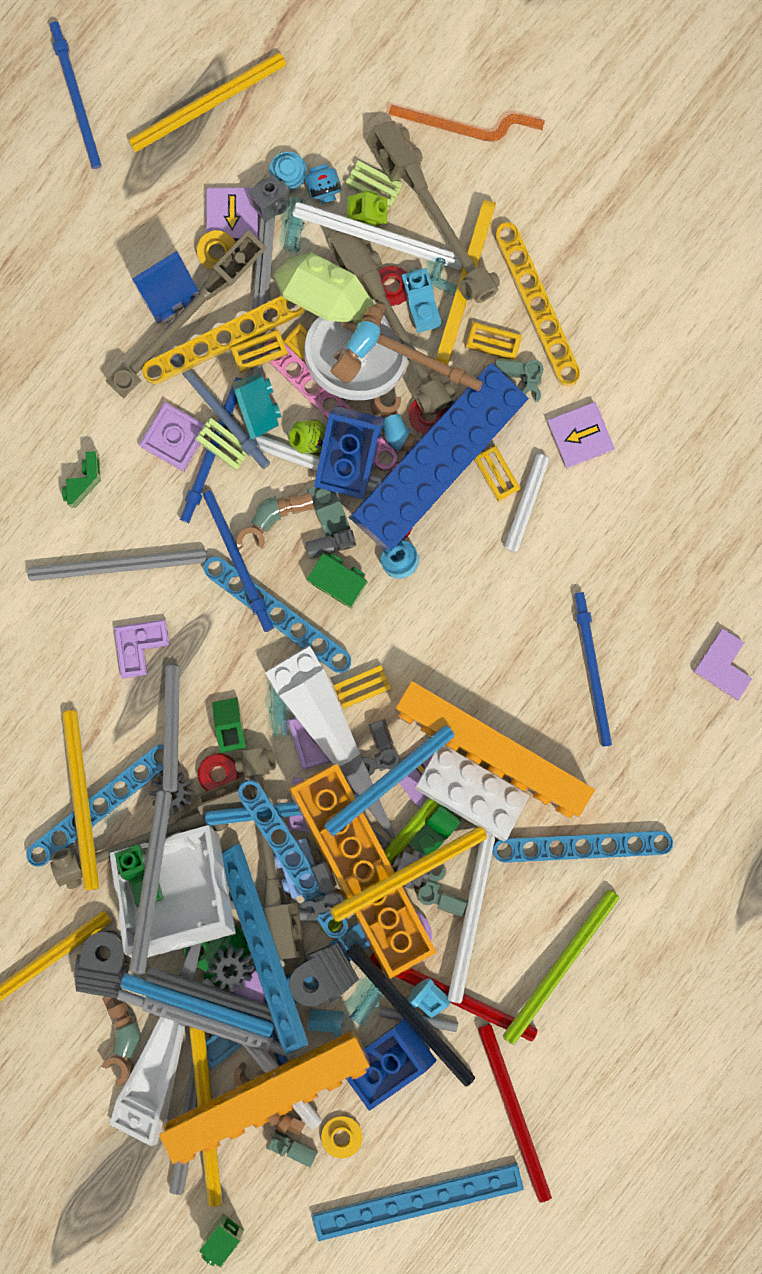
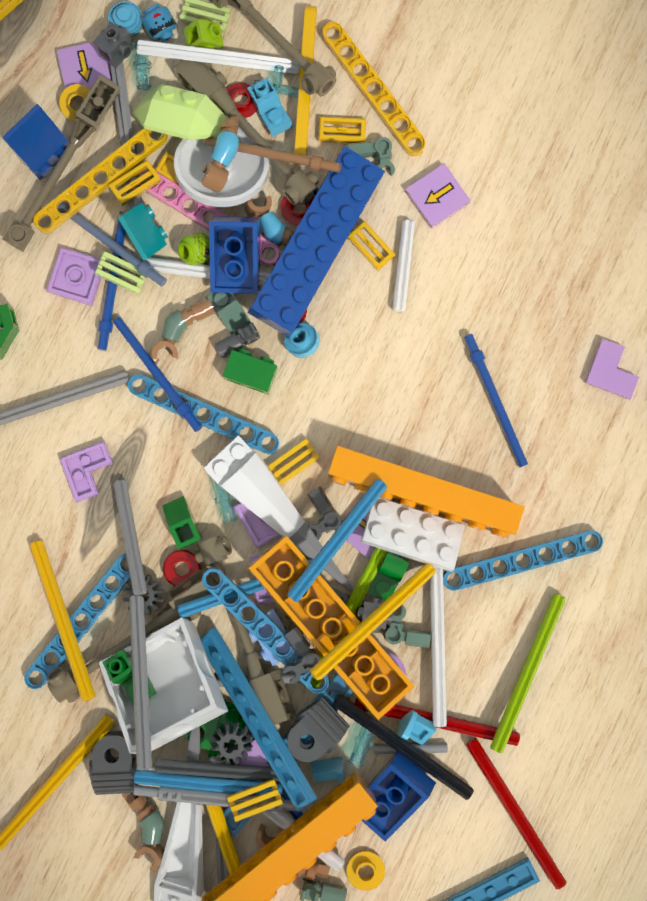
camera: 15 degrees left, 0 degrees up
none -> yellow tile [227,778,283,822]

